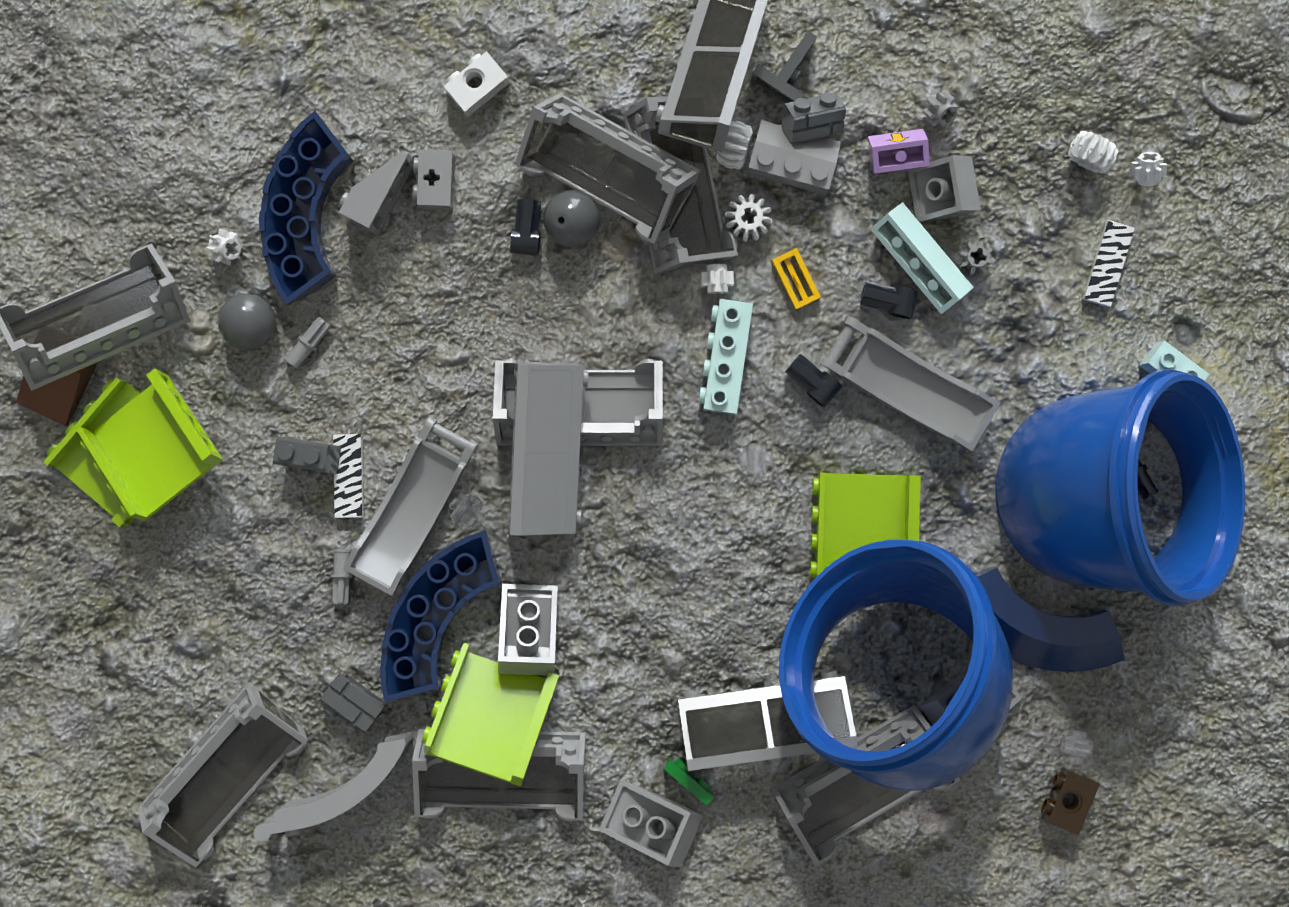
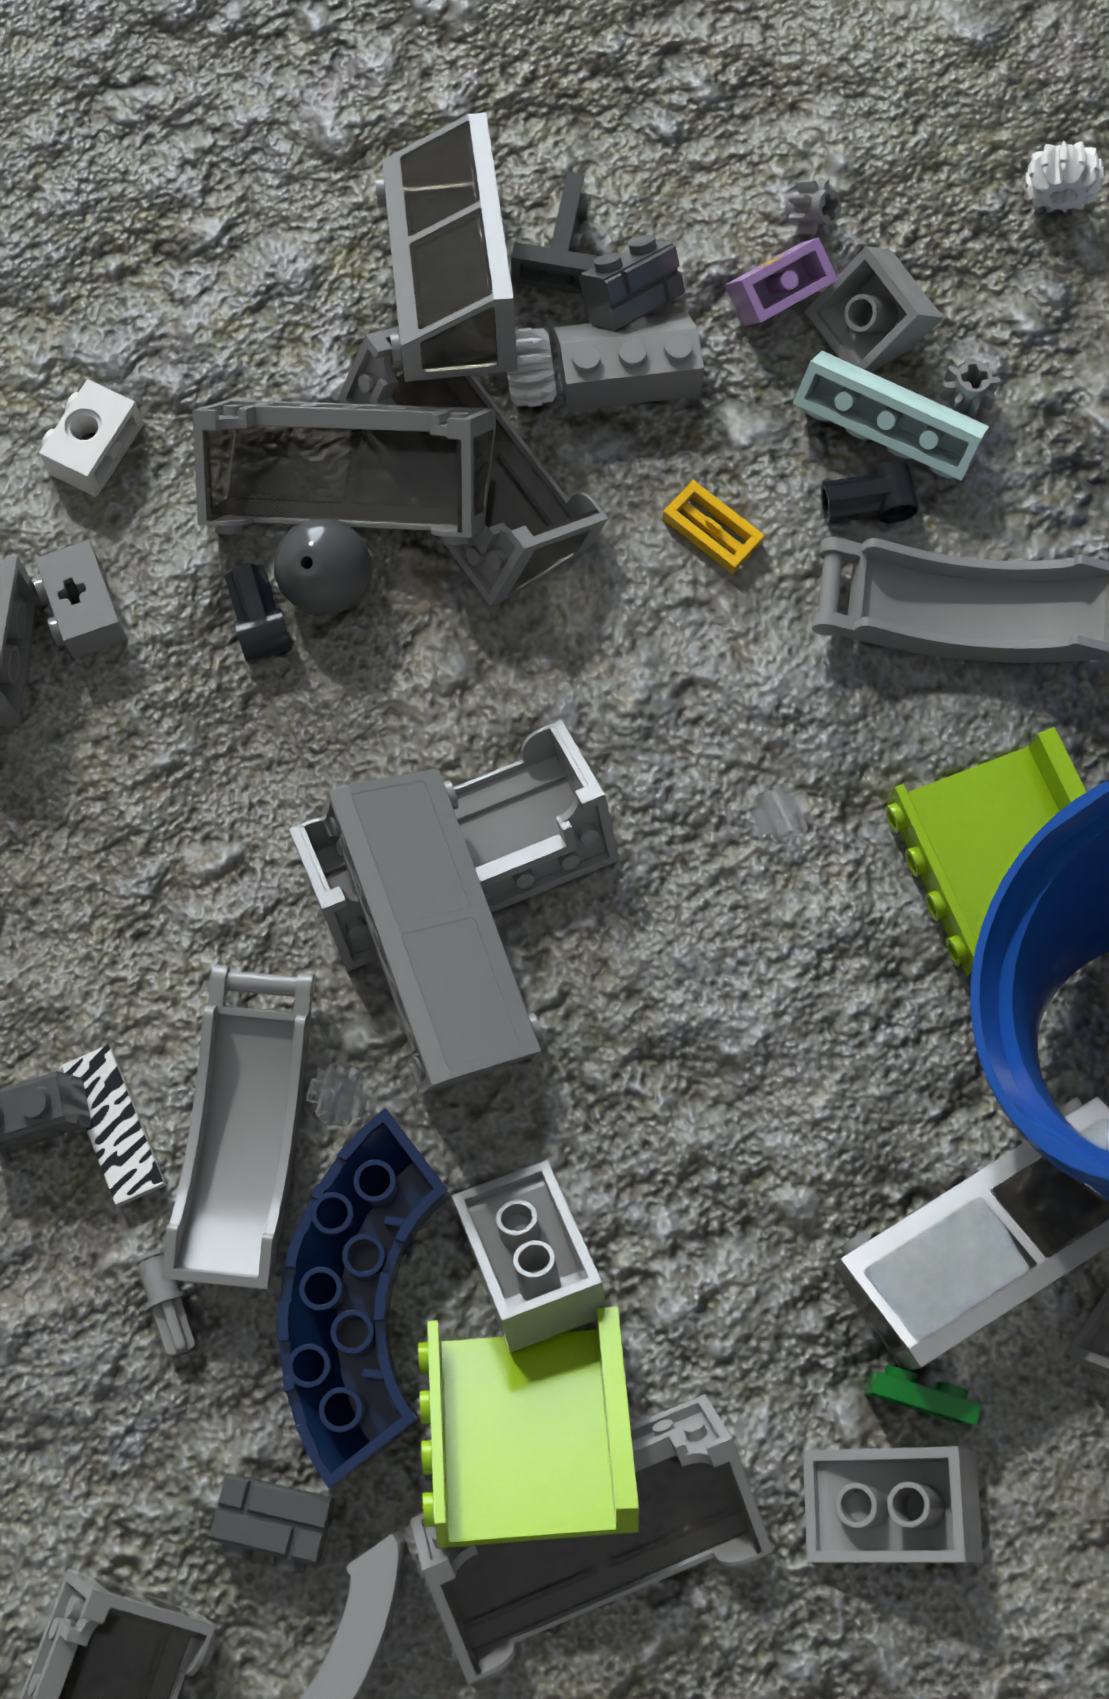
camera: 25 degrees left, 15 degrees down
light aqua brick [699,299,753,415] -> none
white gear [701,264,734,294] -> none
white gear [725,194,772,242] -> none
black piece [785,354,842,408] -> none

